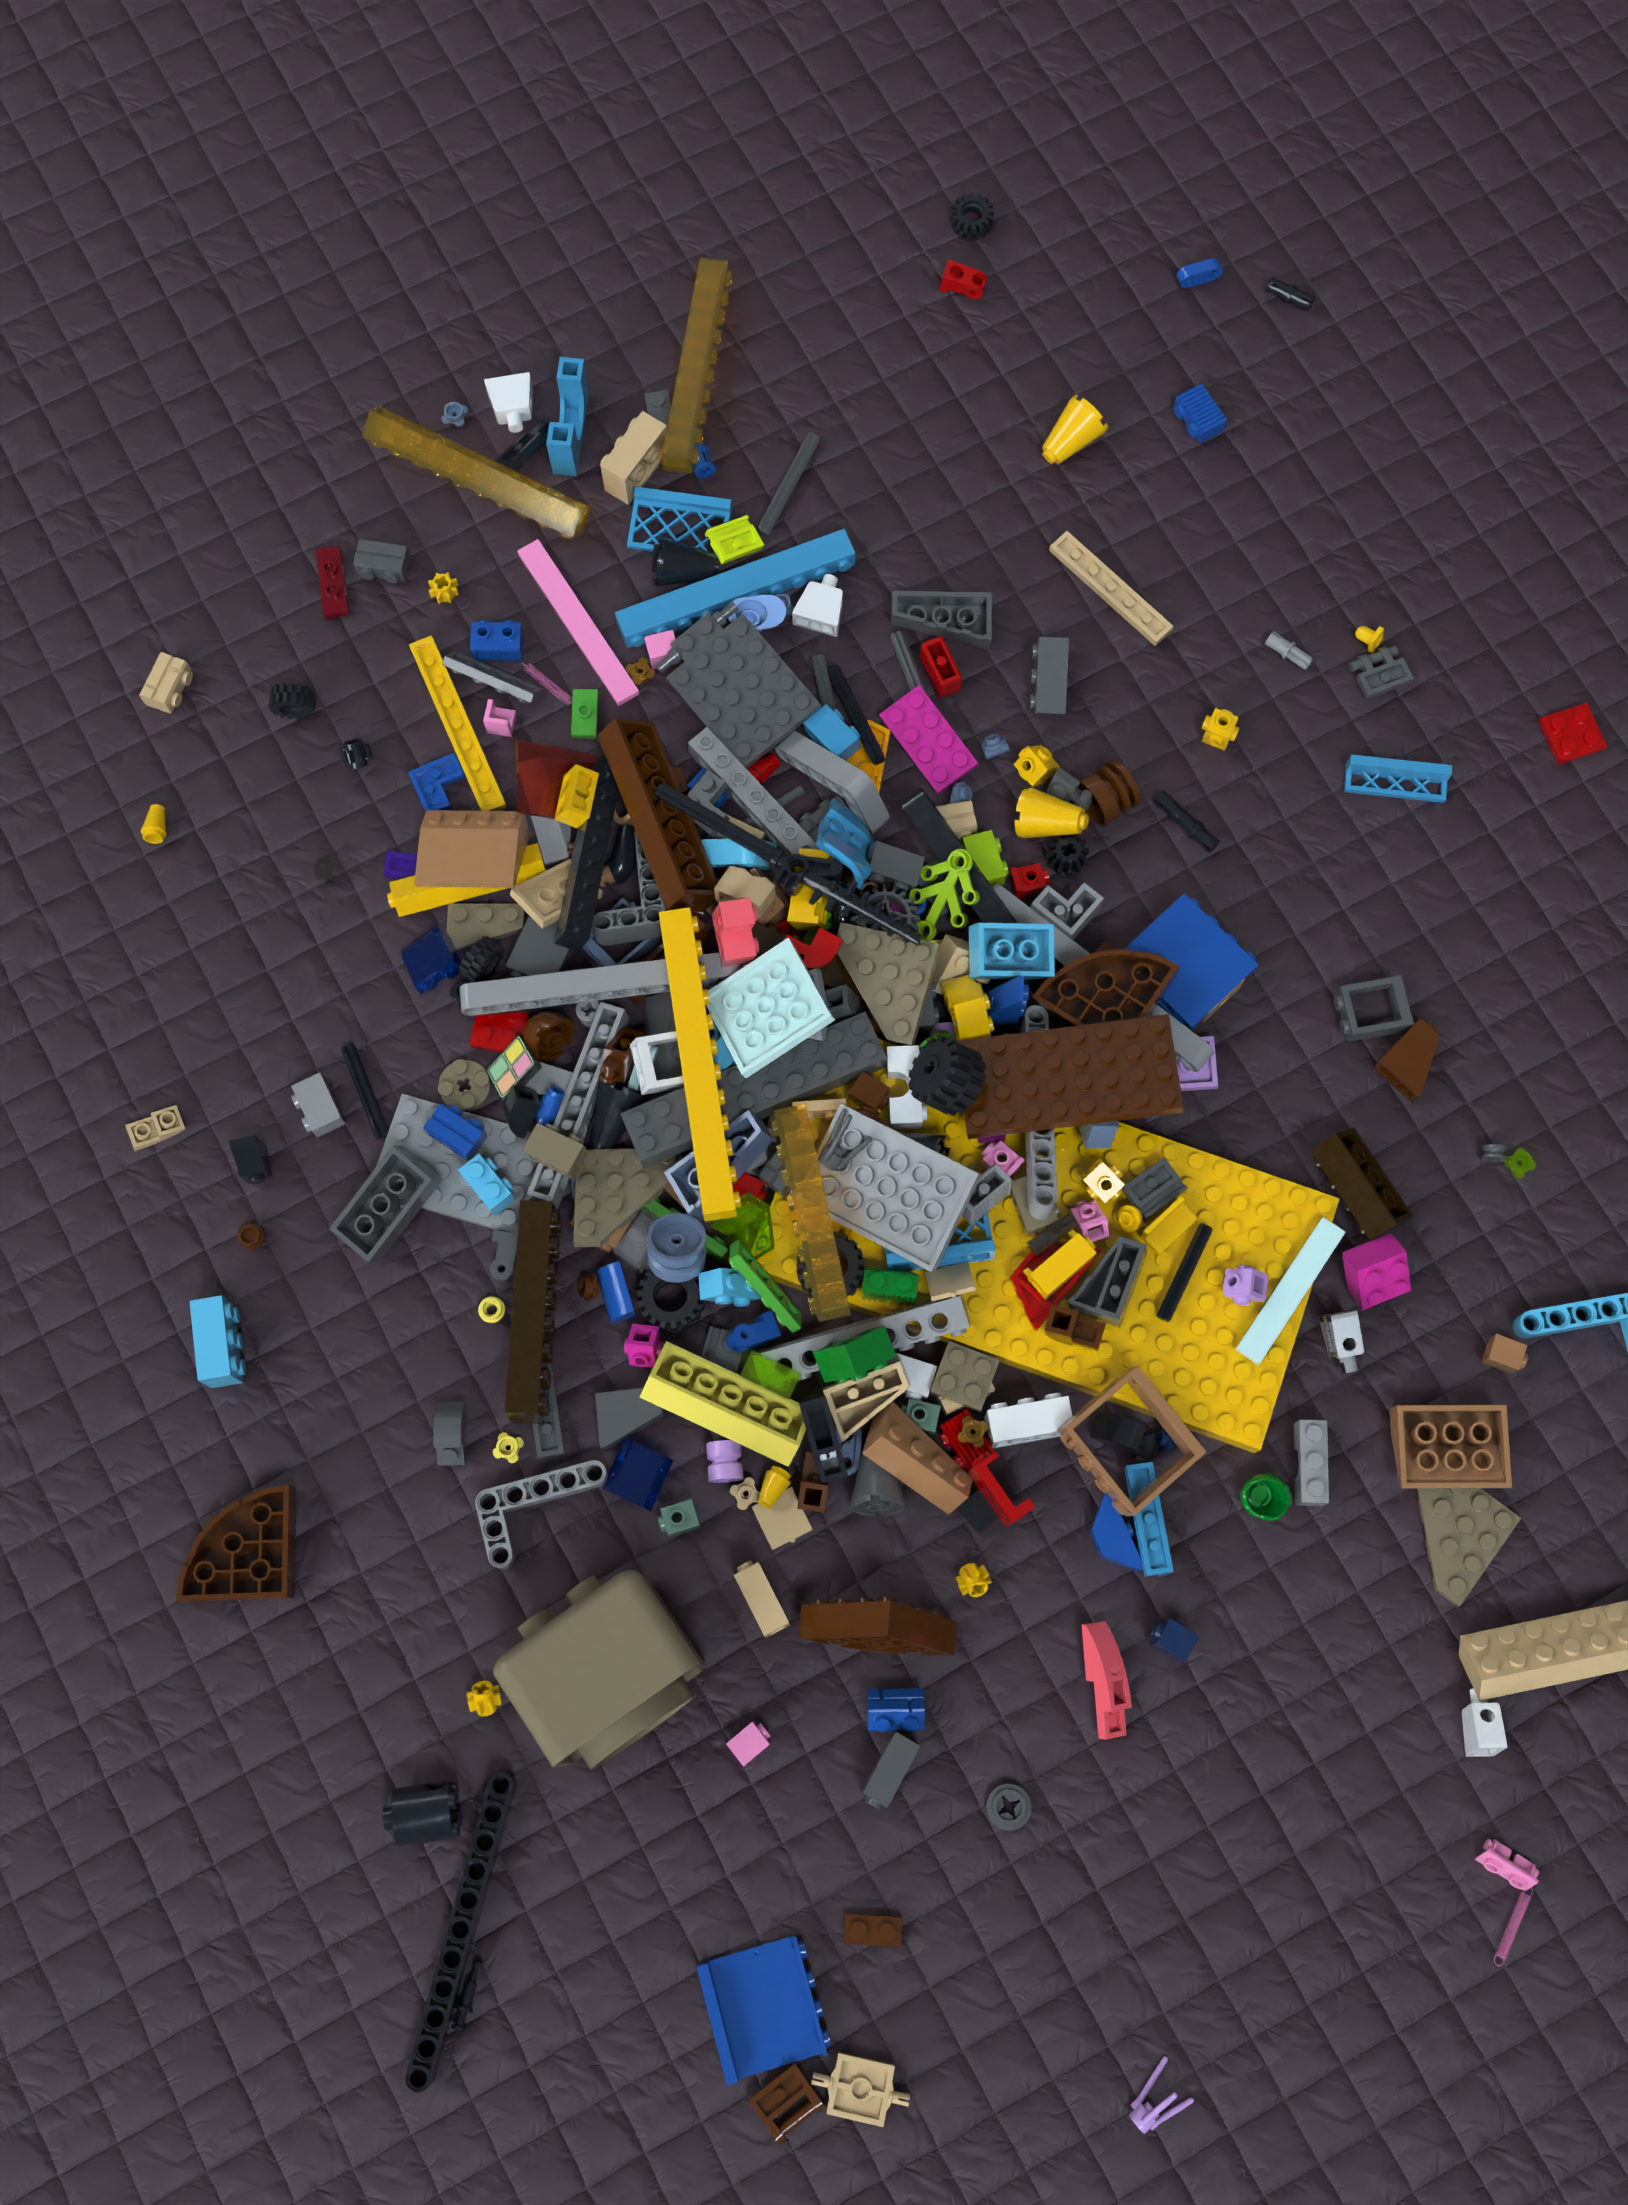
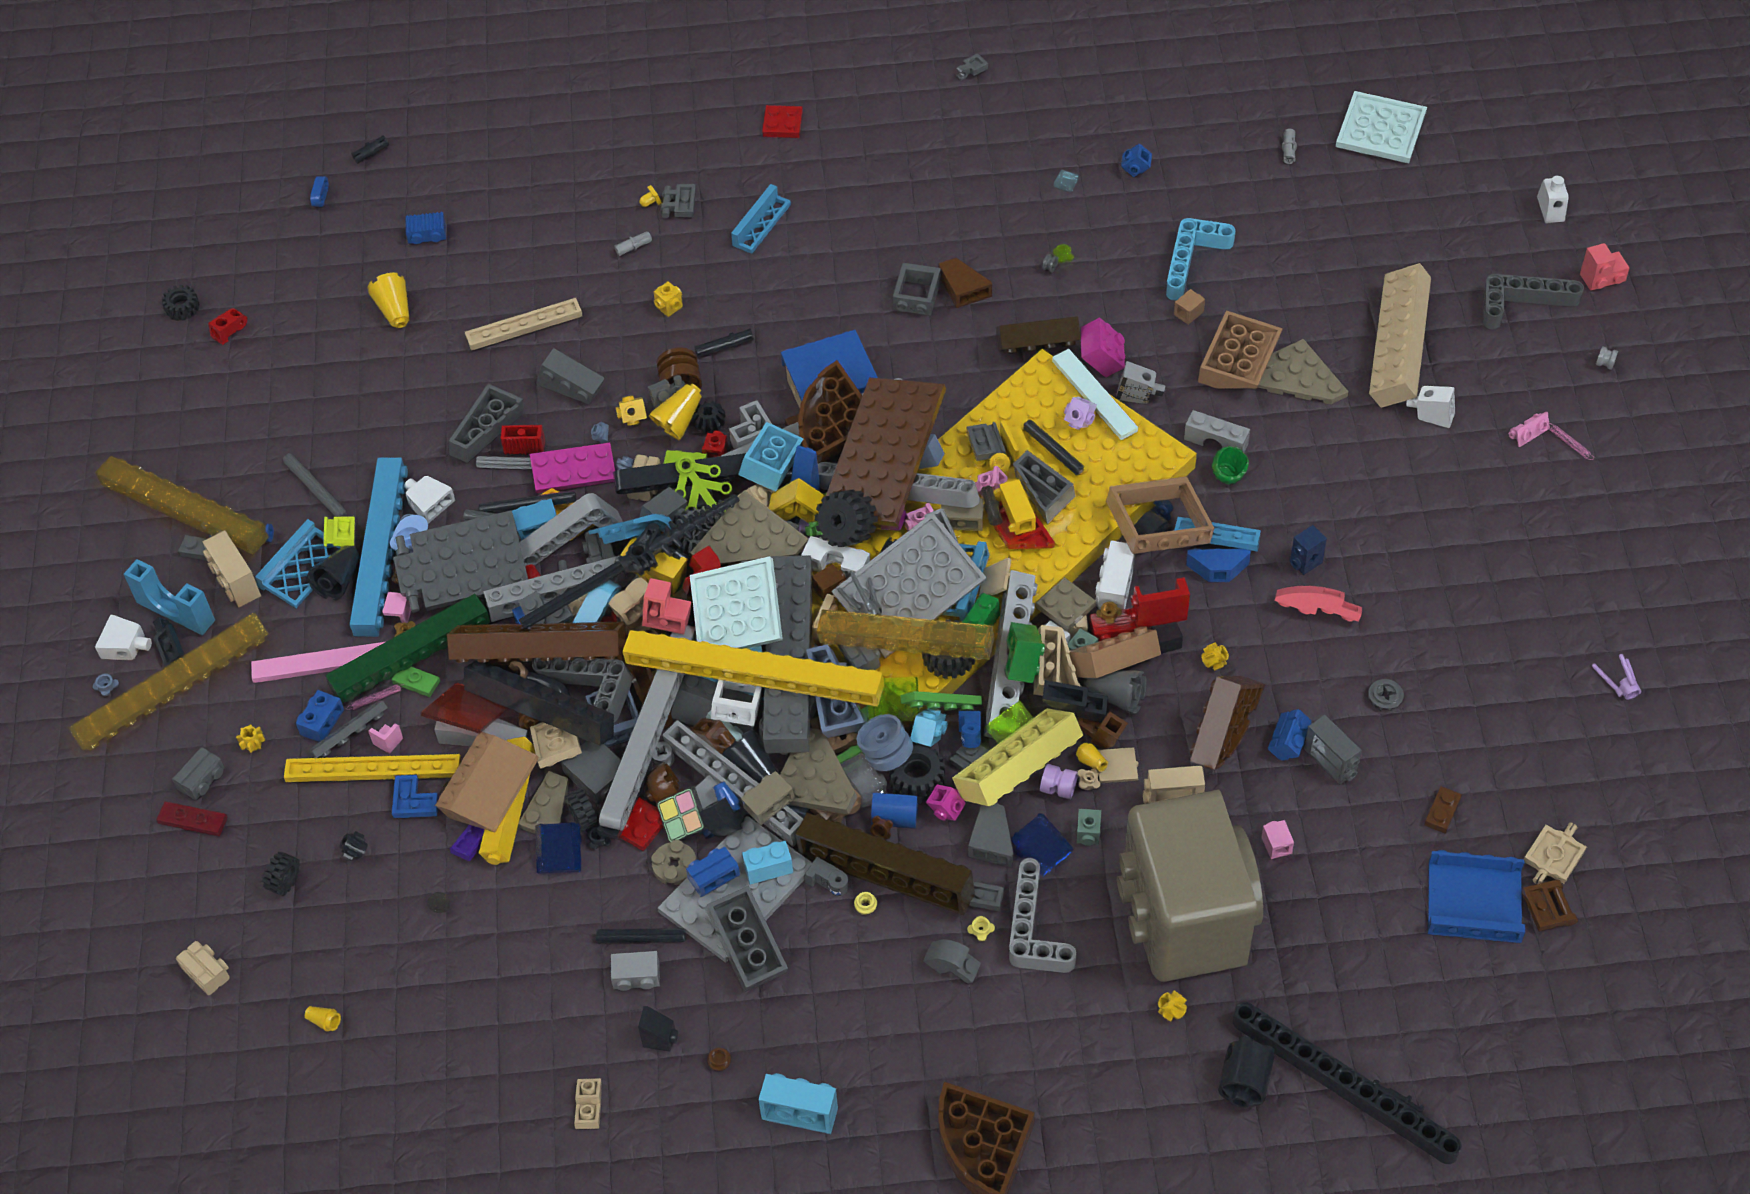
camera: 65 degrees left, 20 degrees down
yellow brick [554,764,599,828] -> none
reddish brown brick [1045,1304,1106,1351] -> none
brick [1081,1158,1125,1203] -> none
none -> dark green brick [325,593,490,703]

